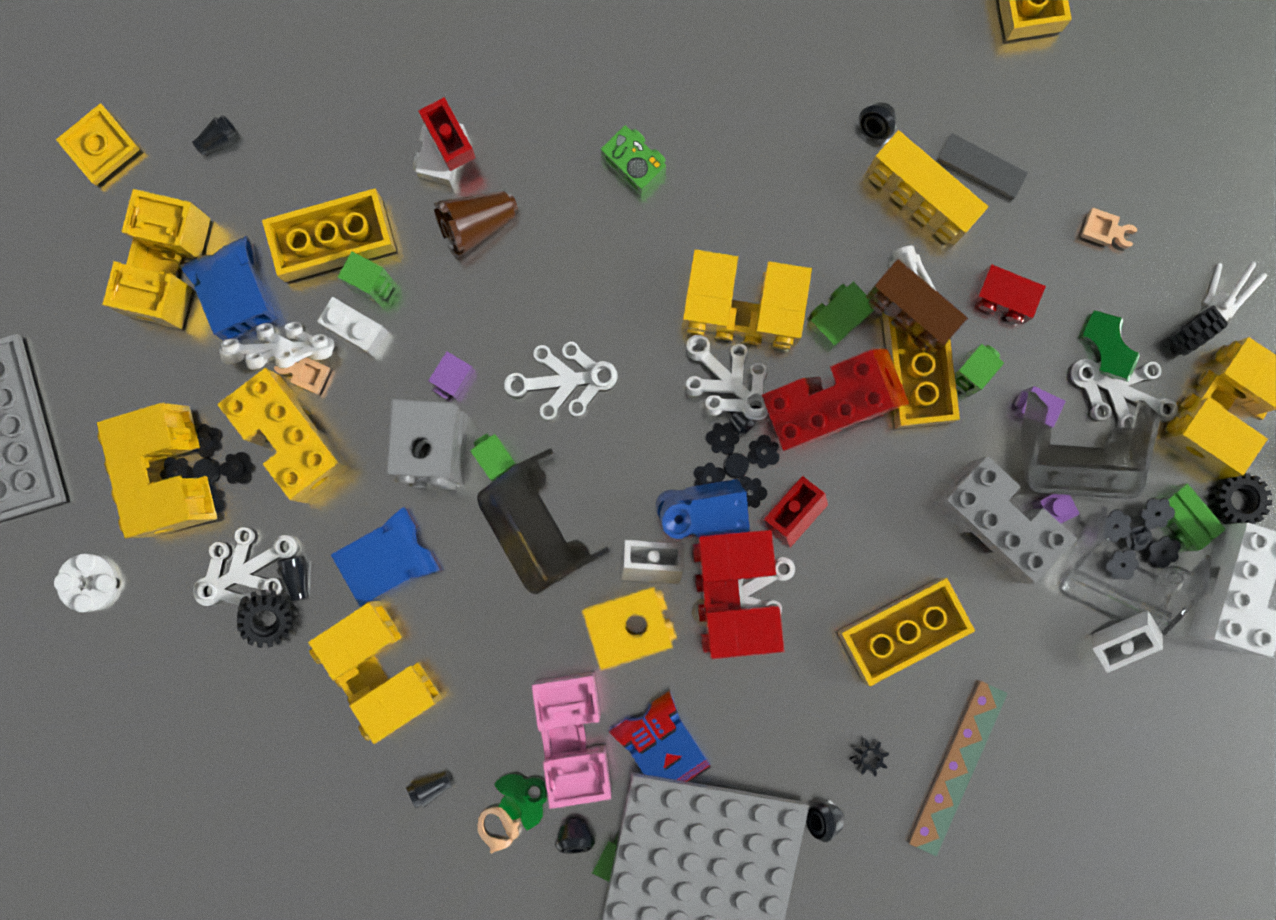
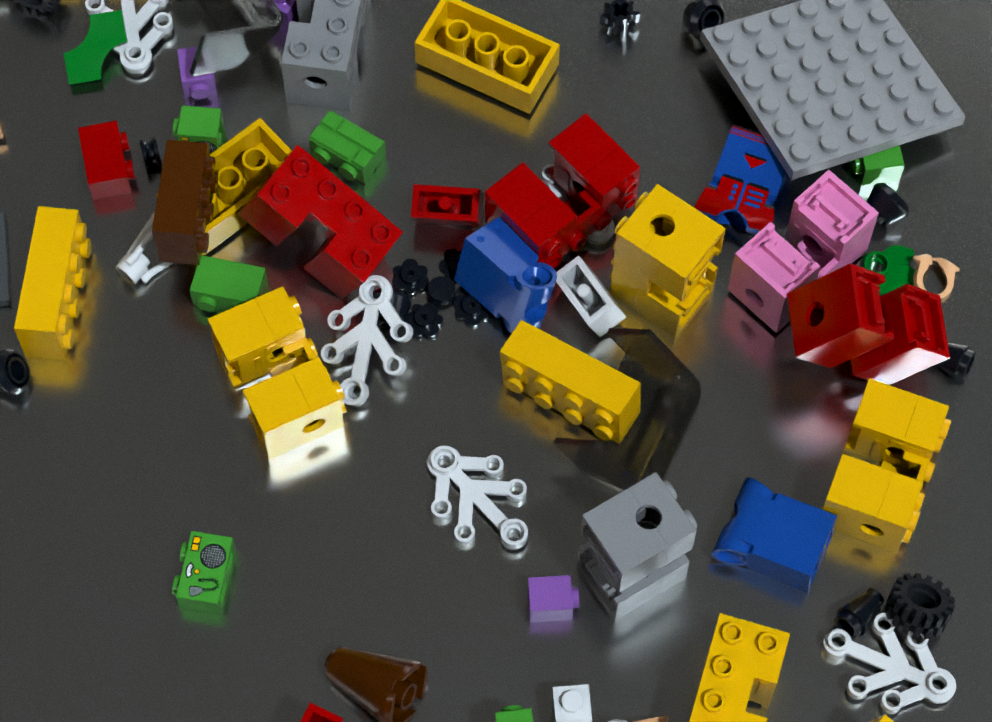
camera: 125 degrees left, 20 degrees down
bright green brick [470,433,519,483] -> none
none -> black bush [139,137,162,170]
none -> bright green brick [309,110,386,183]
none -> yellow brick [499,319,641,444]
none -> red piece [787,263,950,385]

